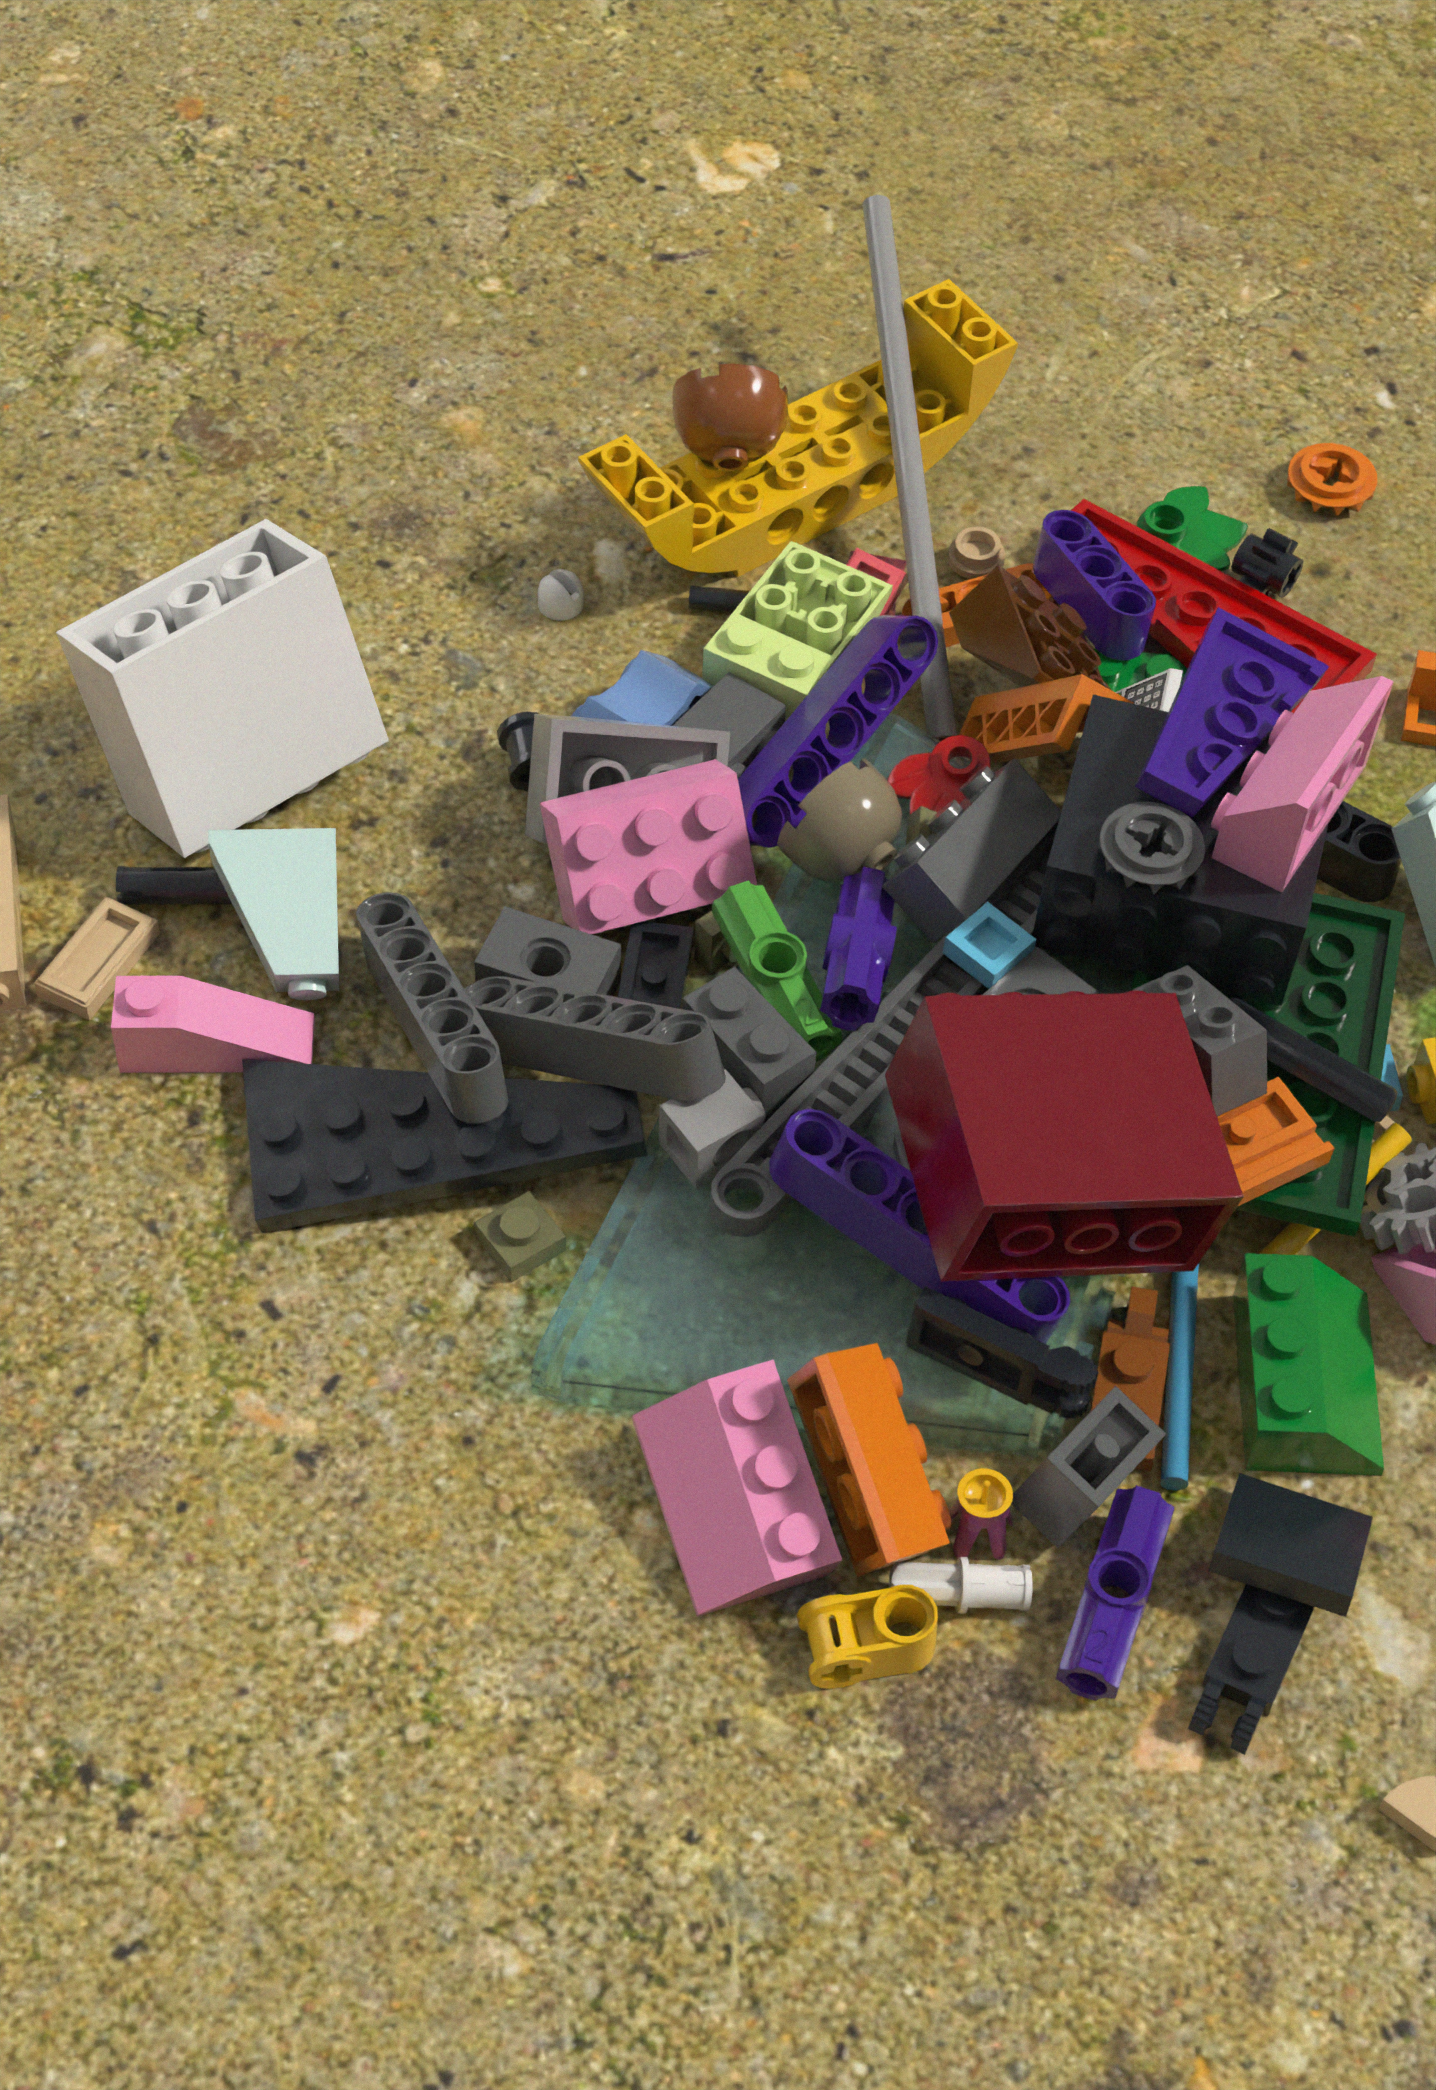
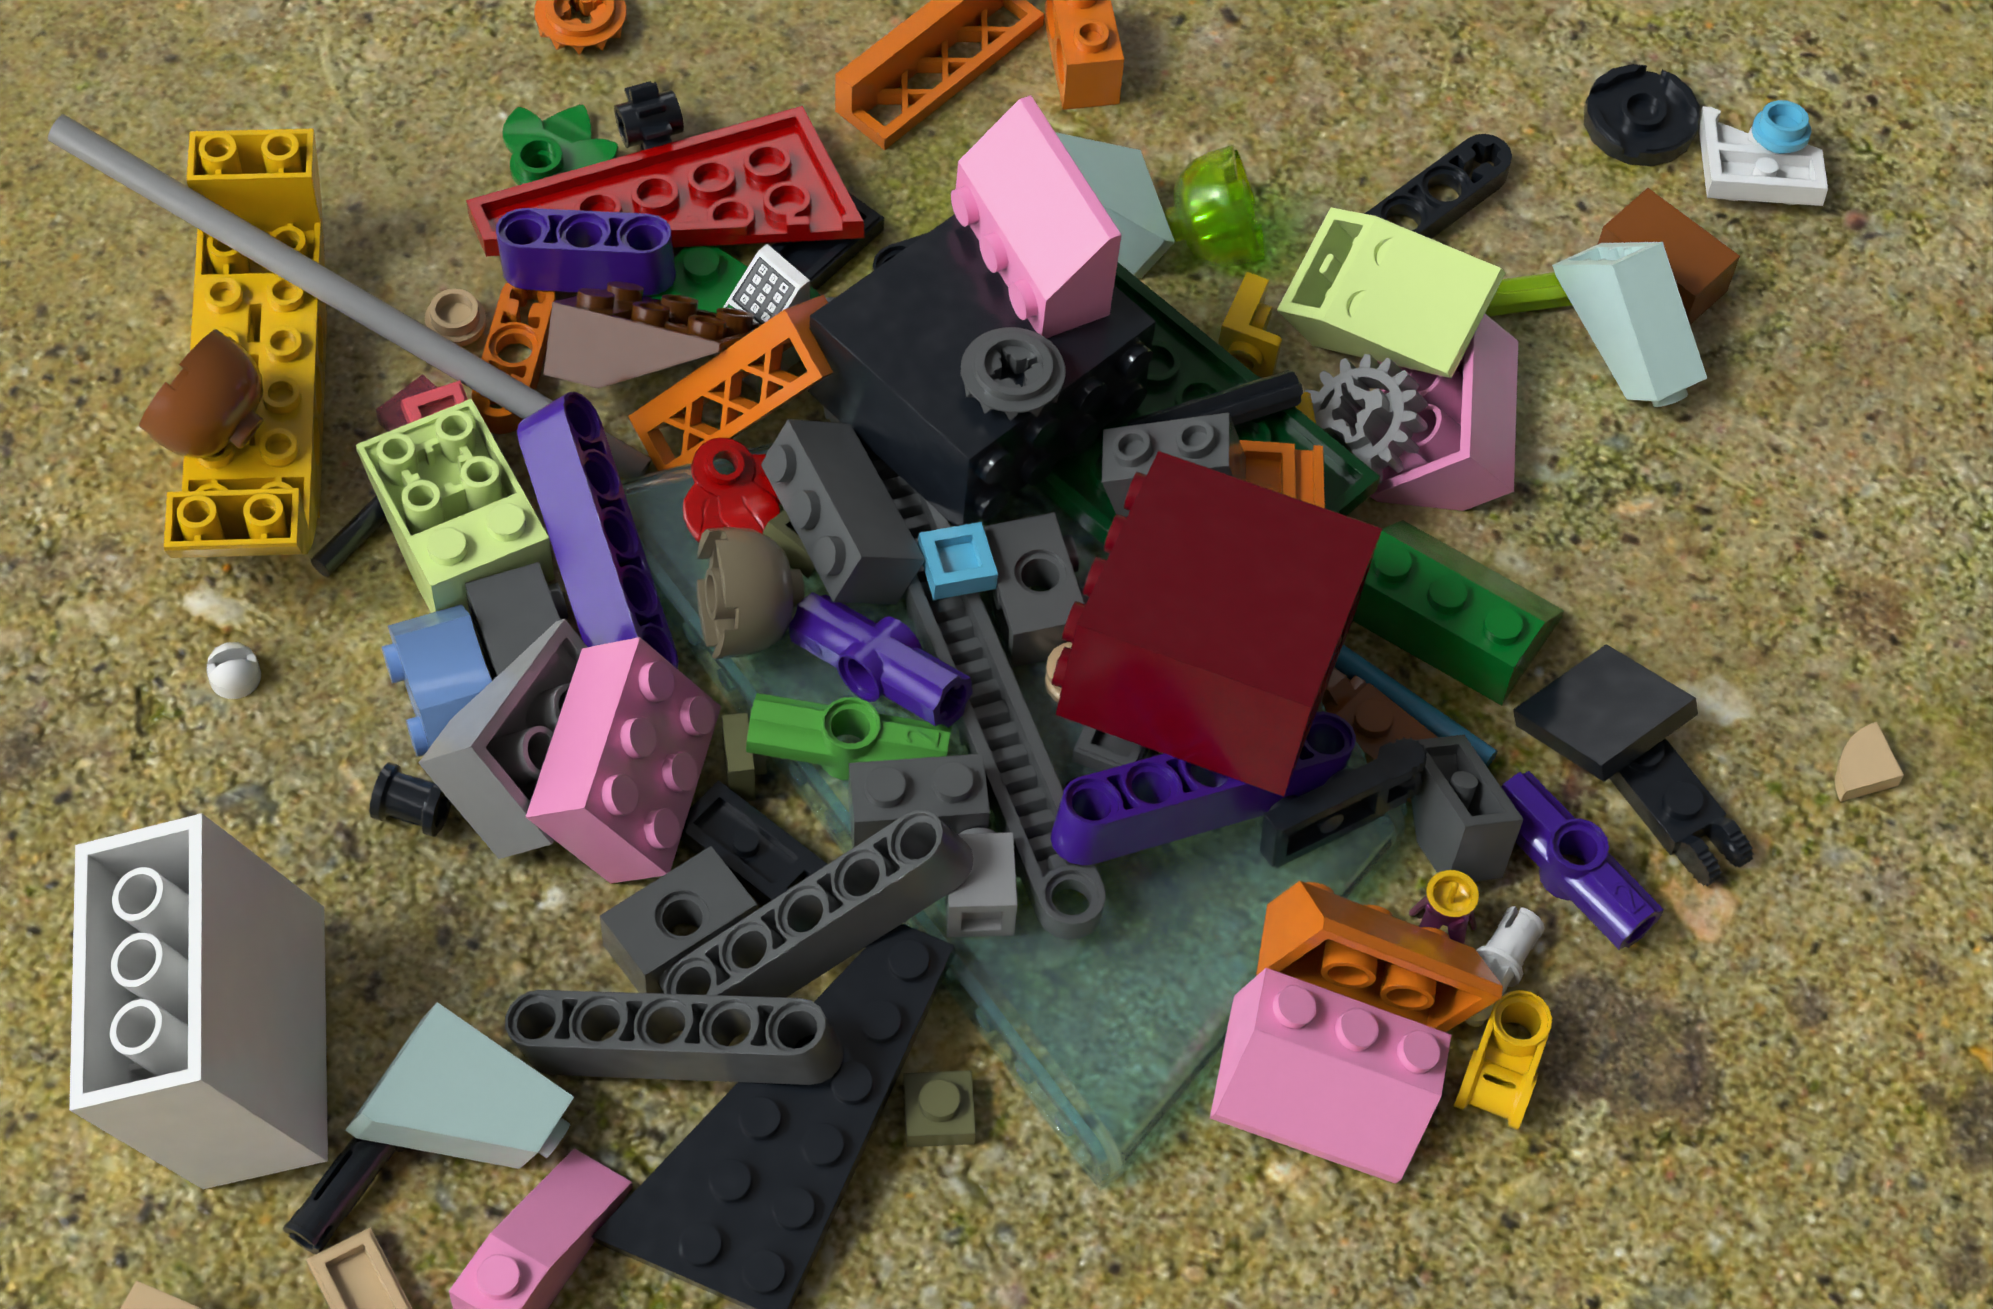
camera: 60 degrees left, 5 degrees up
dark purple wing [1135,607,1329,817] -> none

